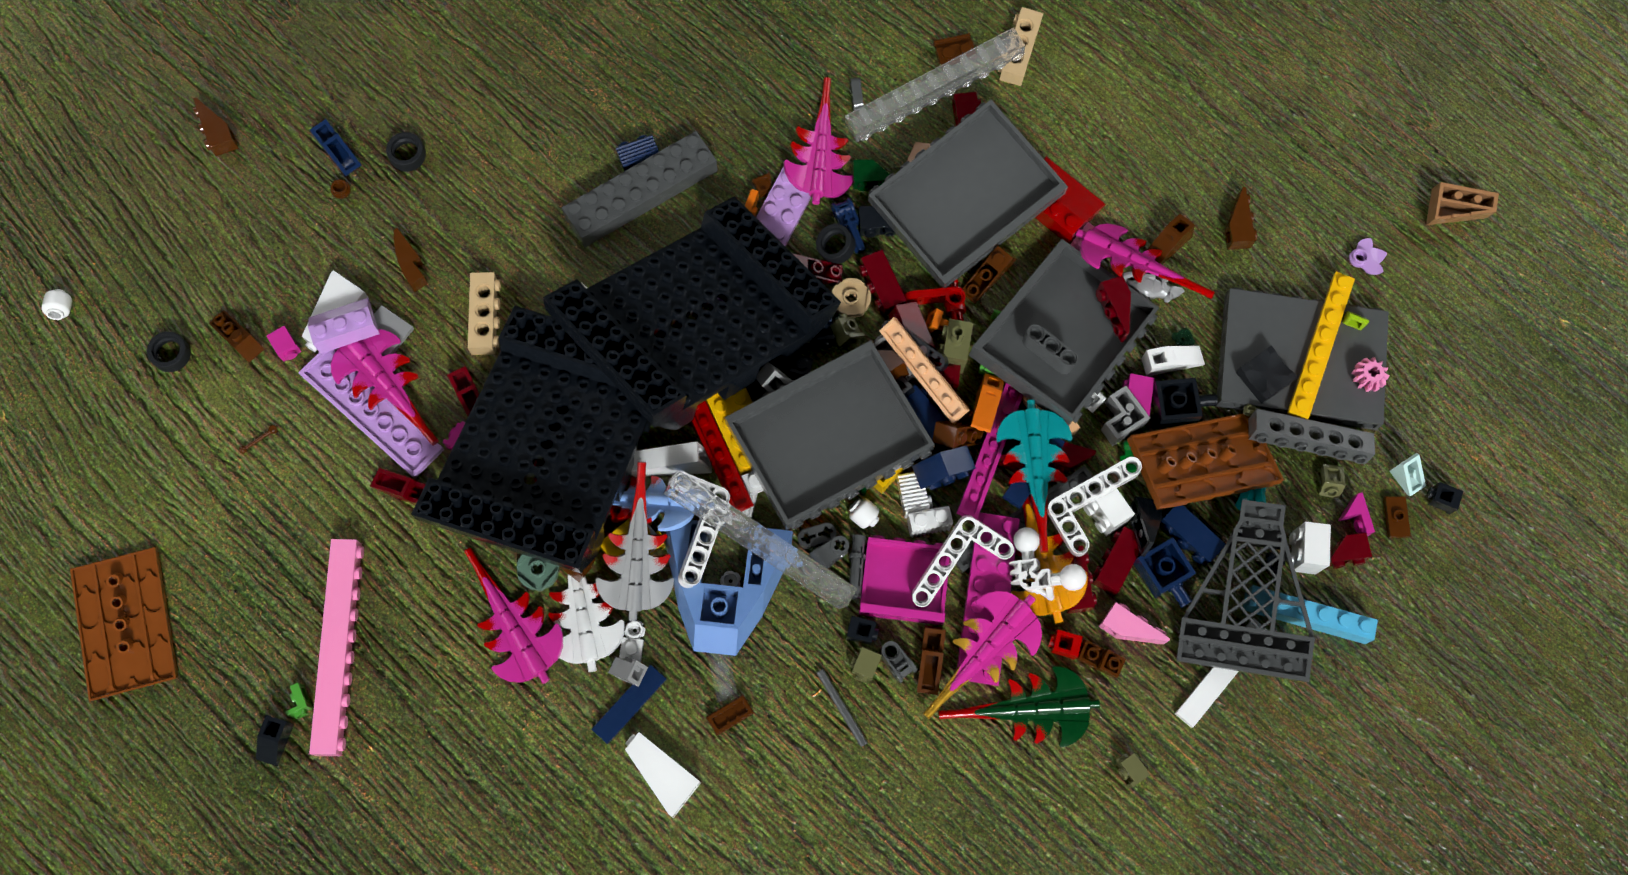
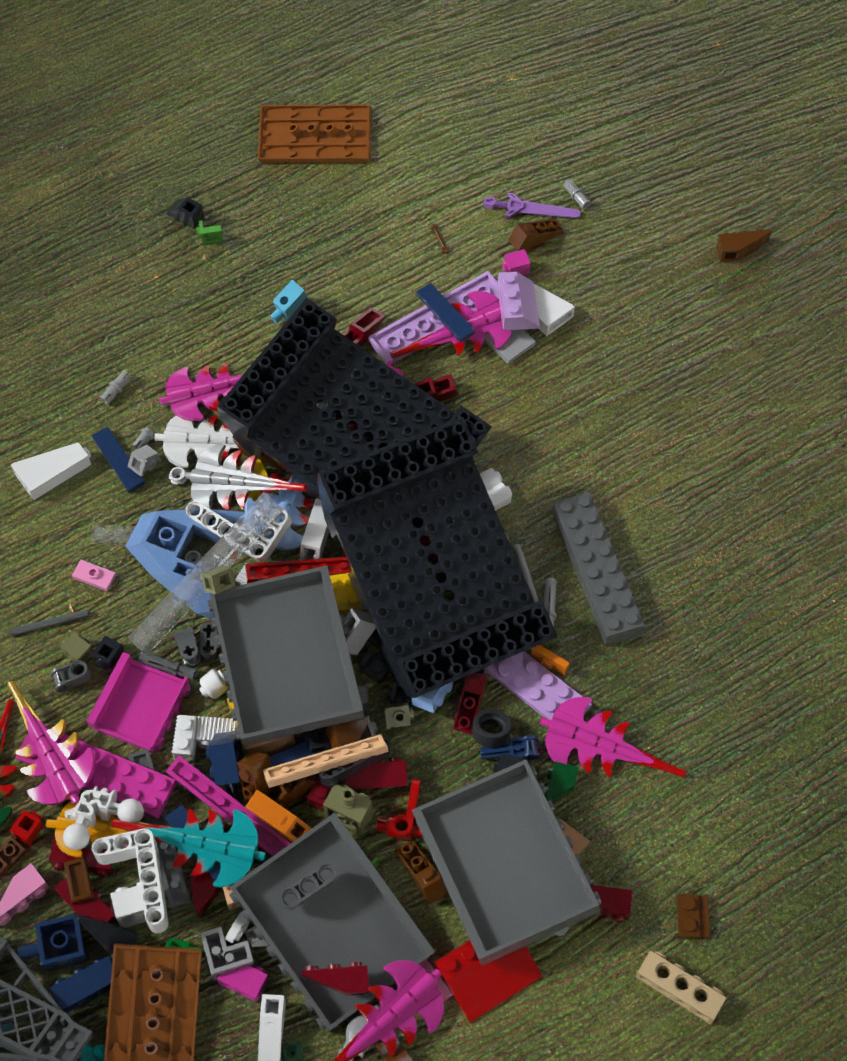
camera: 110 degrees right, 10 degrees down
white head [41,289,72,320] -> none
black tyre [146,332,191,372] -> none
bright pink brick [309,539,364,756] -> none
dark blue slope [310,119,362,177] -> none
reddish brown plate [330,179,351,199] -> none
black tyre [386,132,426,172] -> none
reddish brown slope [394,228,428,292] -> none
tan brick [468,272,501,355] -> none
dark blue brick [616,135,659,171] -> none
white plate [619,637,644,662] -> none
reddish brown plate [706,695,754,736] -> none
reddish brown tile [752,172,771,198] -> none
tan plate [832,278,871,318] -> none
clear brick [845,27,1025,143] -> none
dark grey beam [850,77,863,112] -> none
dark red brick [858,249,907,317] -> none
white beam [912,515,1014,607] -> none
reddish brown slope [917,625,946,695] -> none
orange tile [925,308,949,333] -> none
black brick [1152,378,1218,427] -> none
none -> reddish brown tile [64,857,94,904]
none -> bright pink plate [72,560,116,592]
none -> light grey pin [100,370,132,405]
none -> light grey pin [132,428,154,449]
none -> olive brick [201,565,235,595]
none -> white plate [225,911,250,943]
none -> medium azure torso [270,280,307,323]
none -> dark blue tile [416,283,475,343]
none -> medium lavender sword [484,193,581,218]
none -> light grey pin [544,578,557,626]
none -> light grey axle [563,179,591,210]

